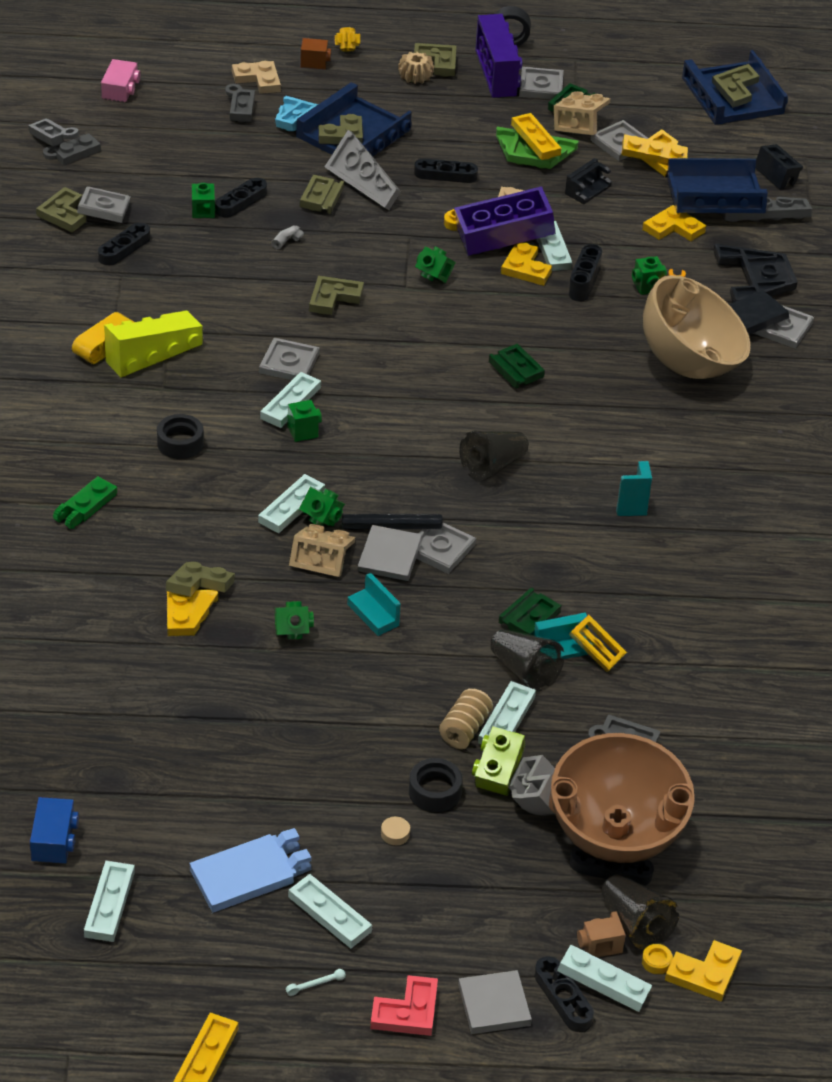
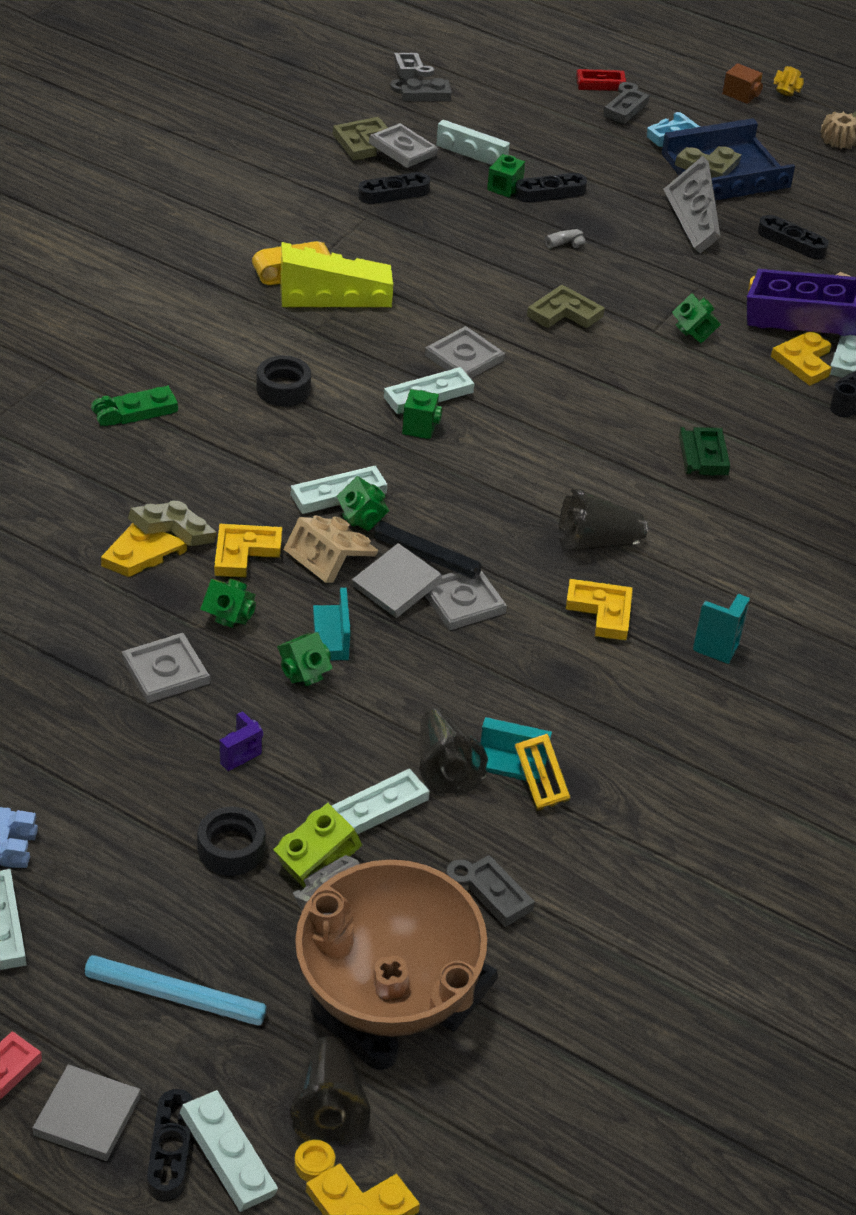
camera: 30 degrees right, 0 degrees up
bright pink brick [101,59,141,103] -> none
tan plate [232,61,281,94] -> none
olive plate [300,175,344,214] -> none
tan tile [381,817,410,845] -> none
tan piece [439,689,493,750] -> none
dark green plate [498,588,562,641] -> none
medium nougat brick [577,911,626,957] -> none
none -> medium azure axle [85,955,267,1026]
none -> light grey tile [122,633,210,703]
none -> yellow plate [214,524,282,577]
none -> dark purple bracket [220,711,263,771]
none -> green brick [277,632,333,686]
none -> light aqua plate [436,120,510,165]
none -> yellow plate [566,579,632,640]
none -> red tile [576,69,626,91]

